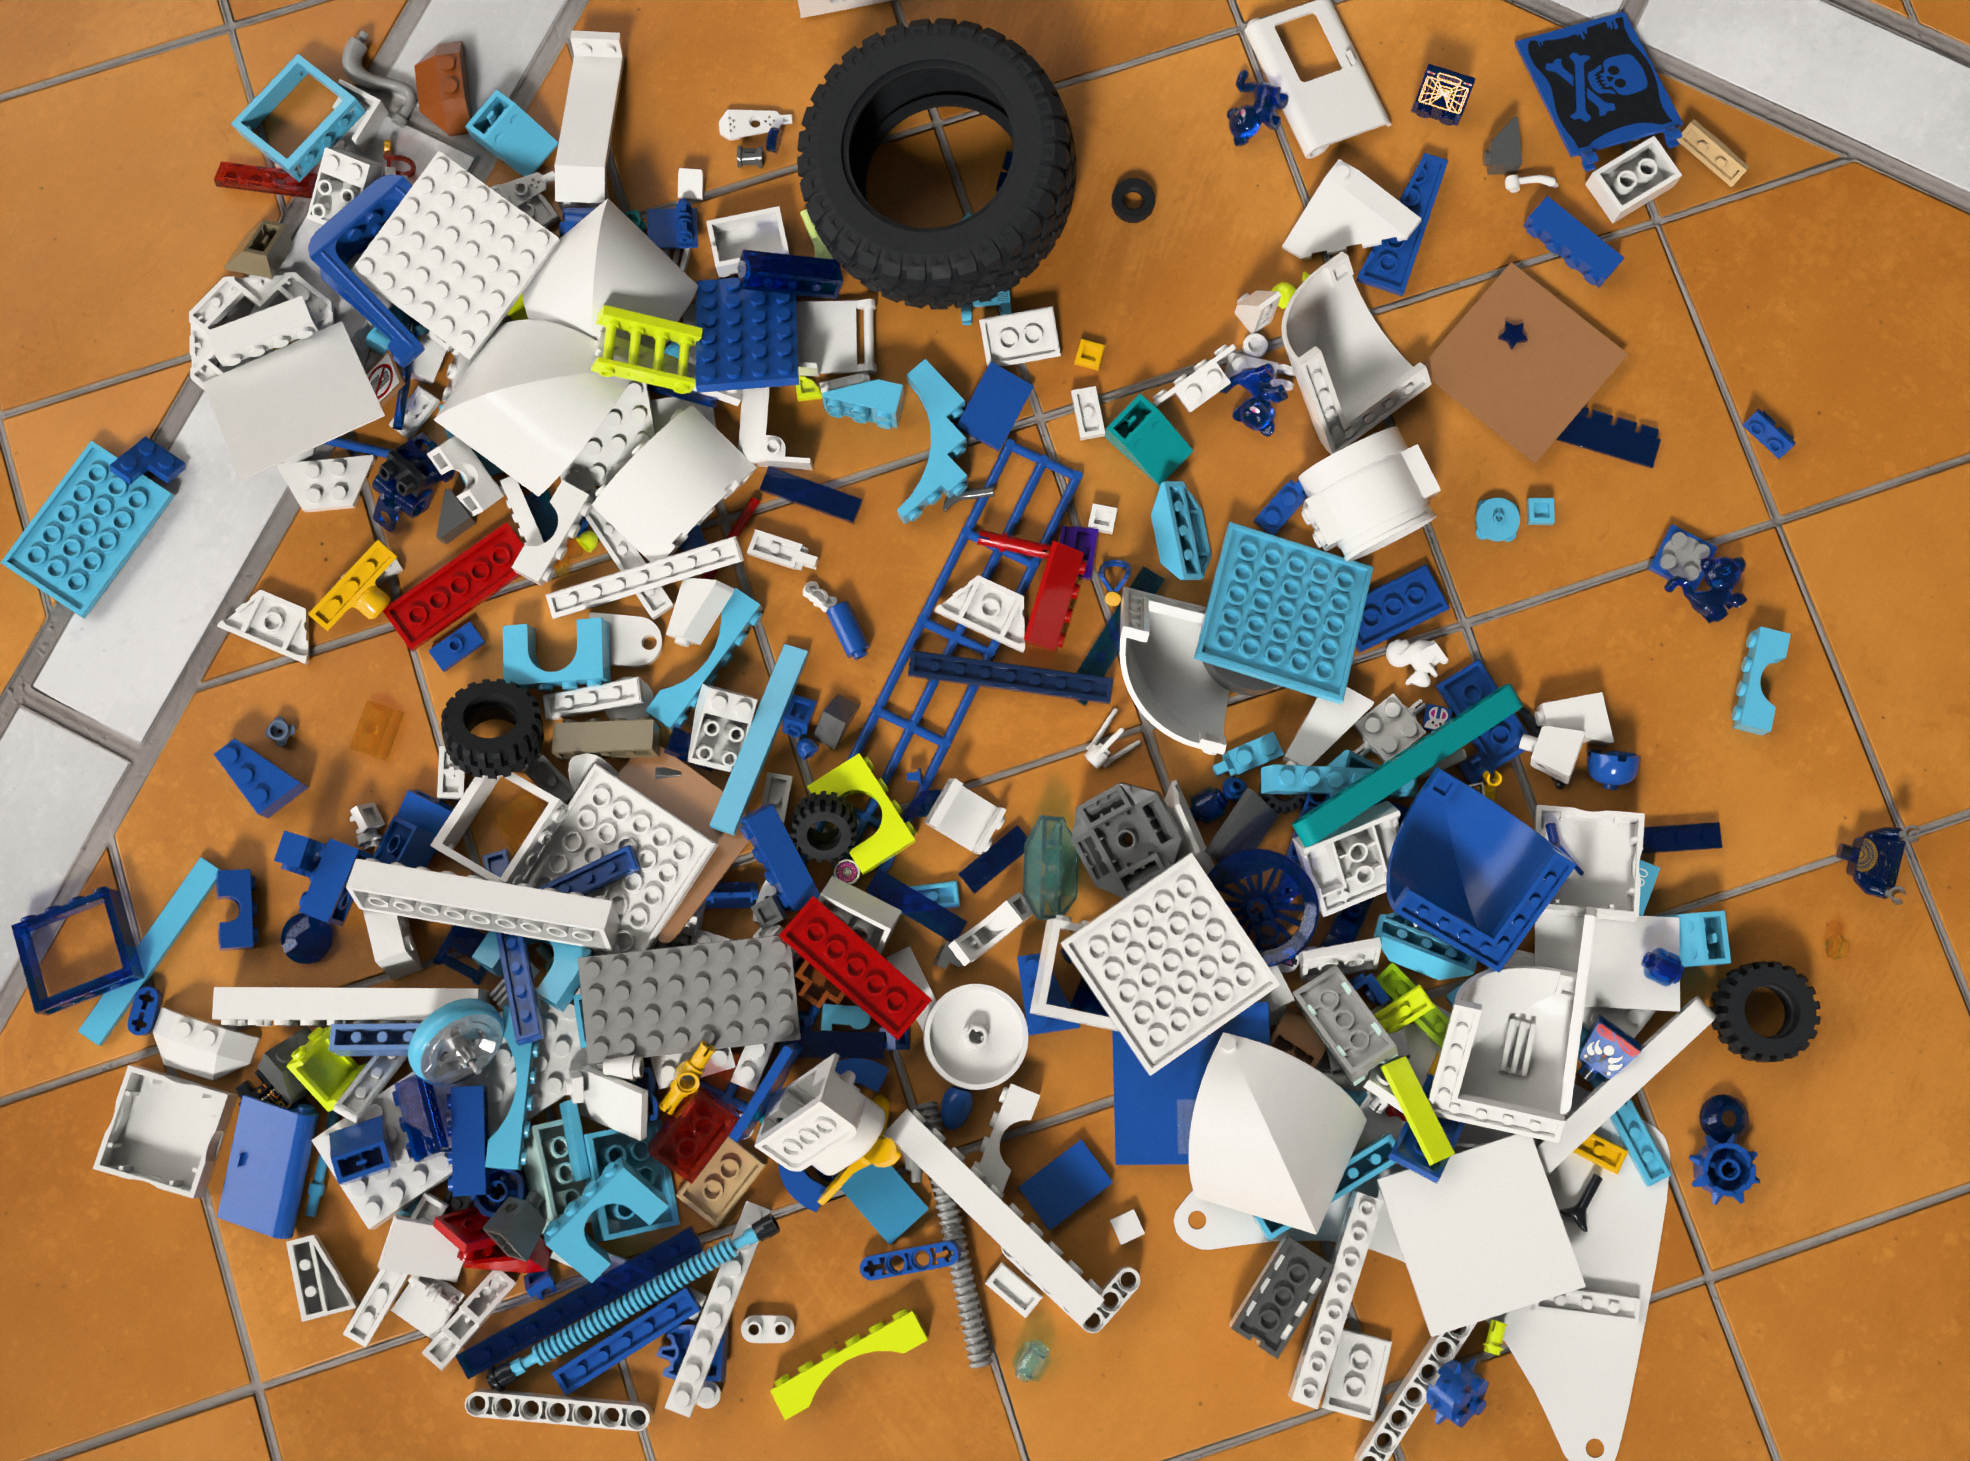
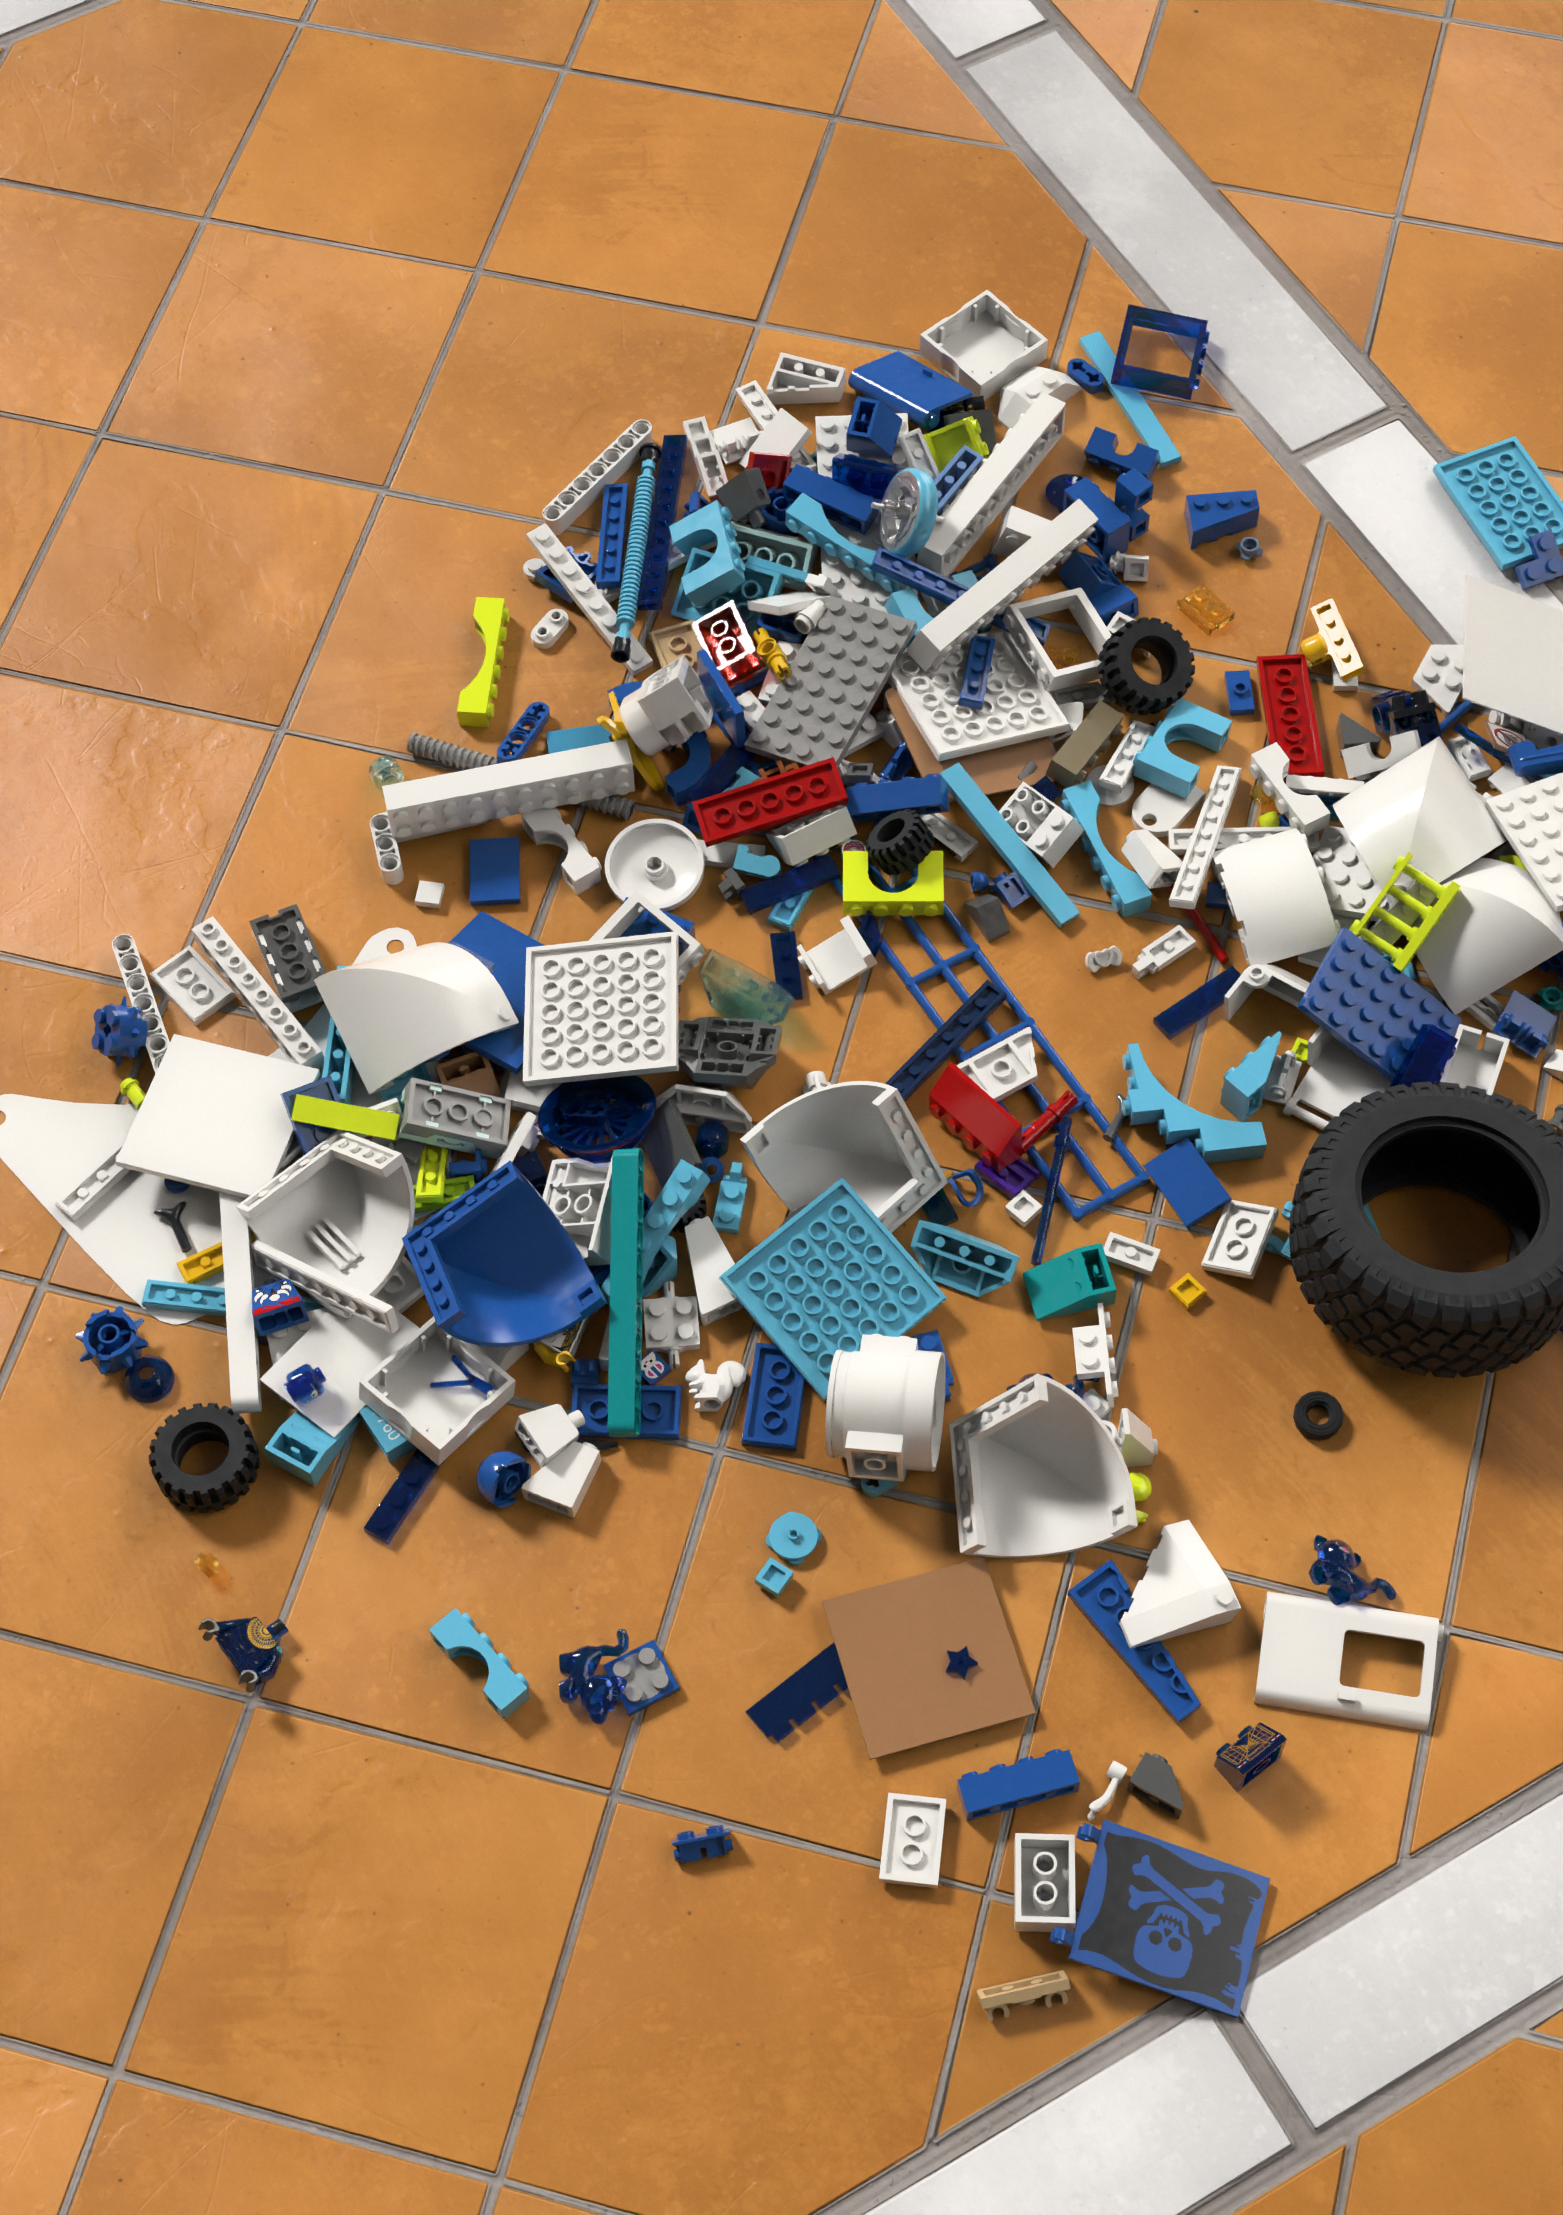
camera: 125 degrees right, 20 degrees down
white wing [217,590,310,665] -> none
blue brick [826,601,870,660] -> none
blue piece [907,768,923,784] -> none
blue animal [941,1086,973,1130] -> none
white arch [948,892,1035,966] -> none
none -> medium azure leg [733,844,782,880]
none -> white plate [879,1793,946,1889]
none -> clear blue bar [1030,1116,1072,1266]

